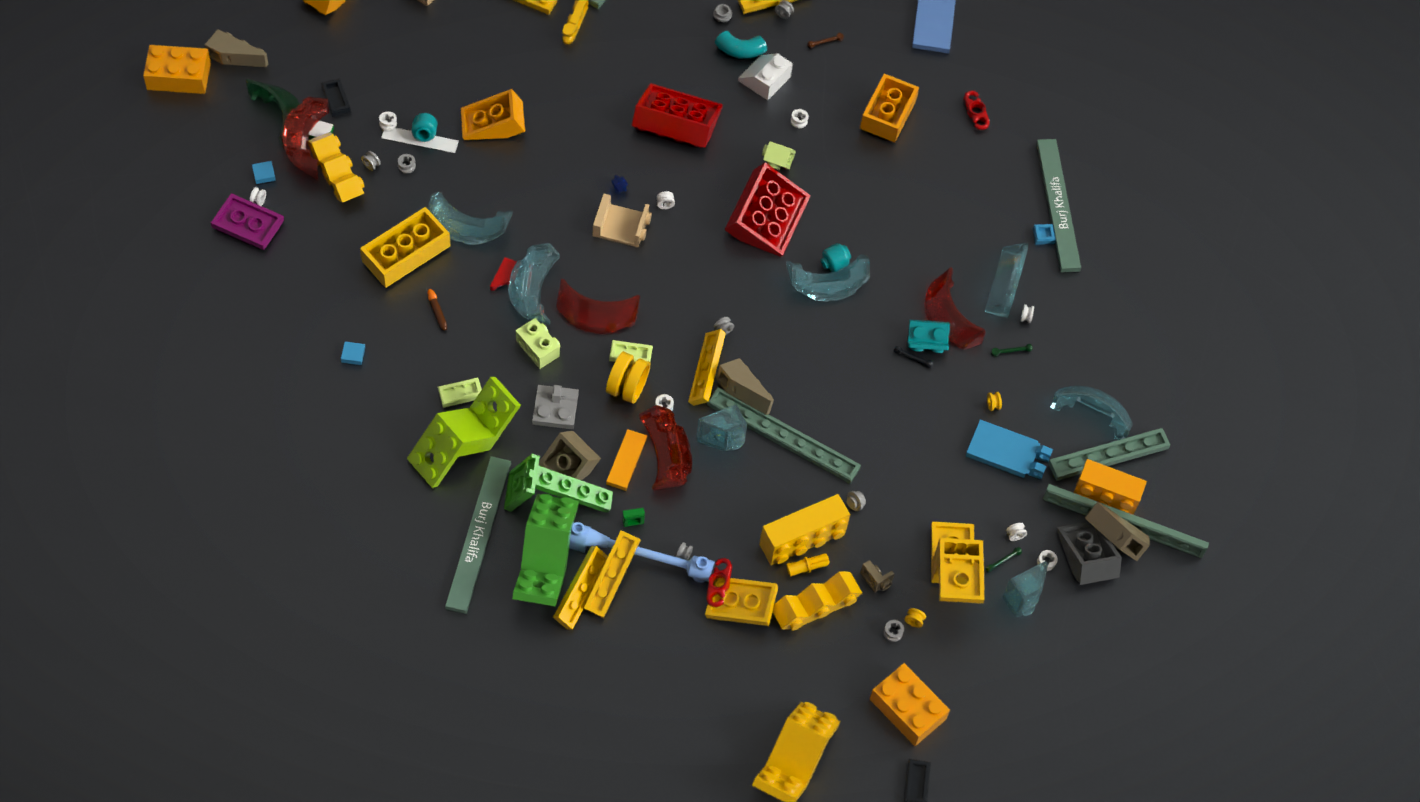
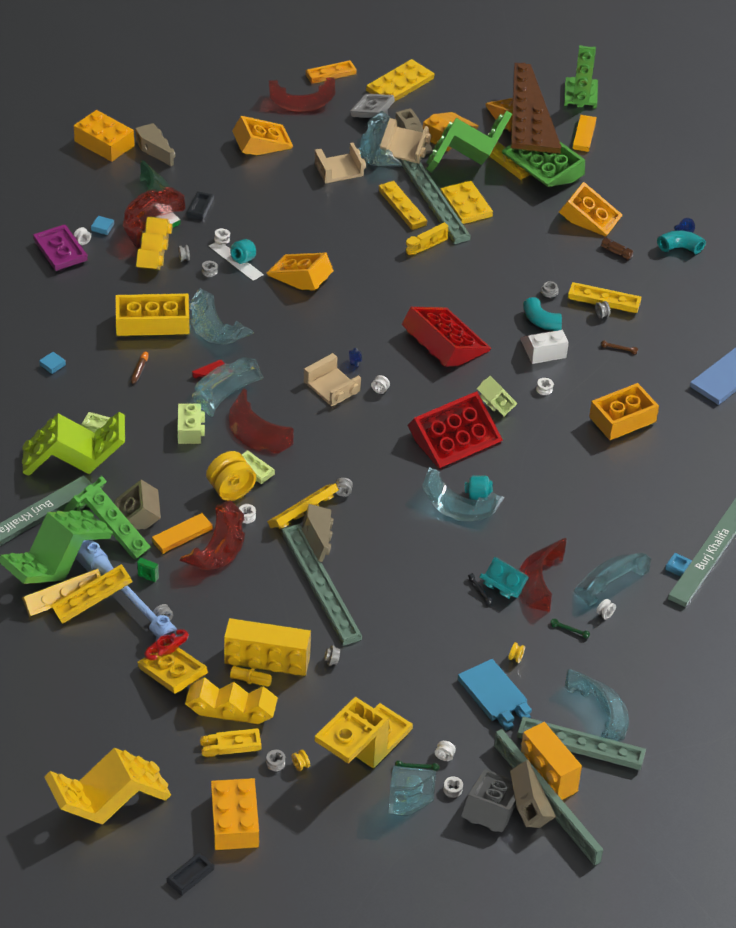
camera: 40 degrees right, 15 degrees down
light grey hinge [532,385,579,429] -> none
clear light blue slope [696,404,747,452] -> none
dark tan bracket [860,560,895,592] -> none
red piece [964,91,990,130] -> none
none -> yellow hinge [200,728,262,757]

